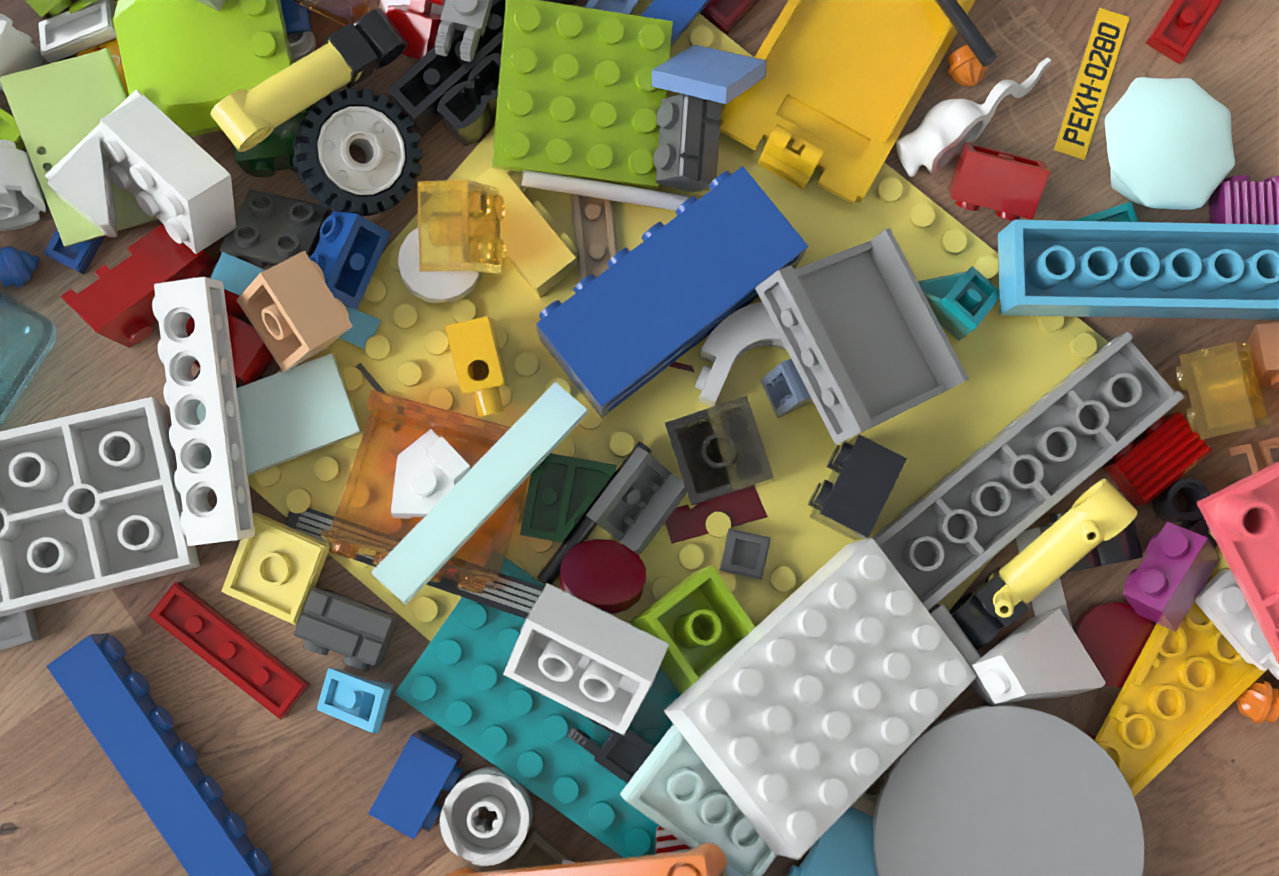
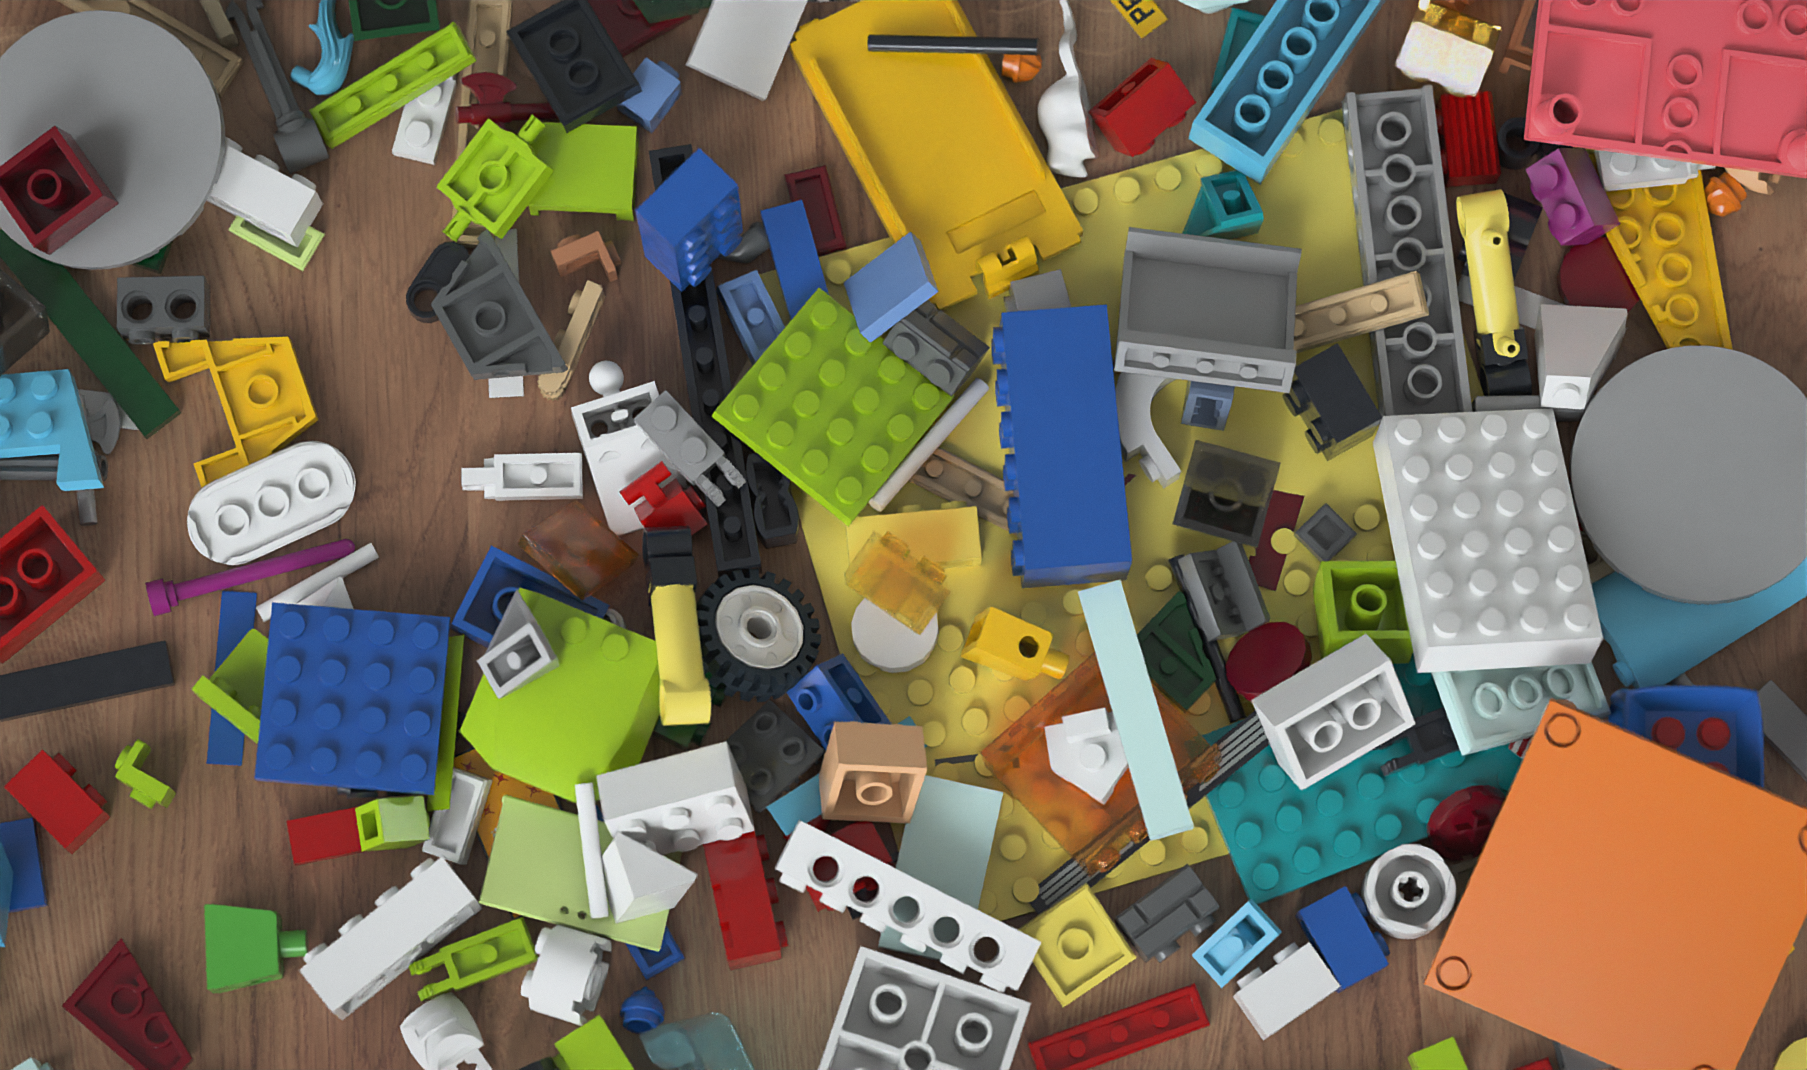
camera: 60 degrees left, 5 degrees down
none -> light grey brick [1004,269,1071,312]
none -> white brick [1233,942,1340,1041]
none -> tan tile [1293,271,1429,353]
none -> dark red tile [1427,785,1506,861]

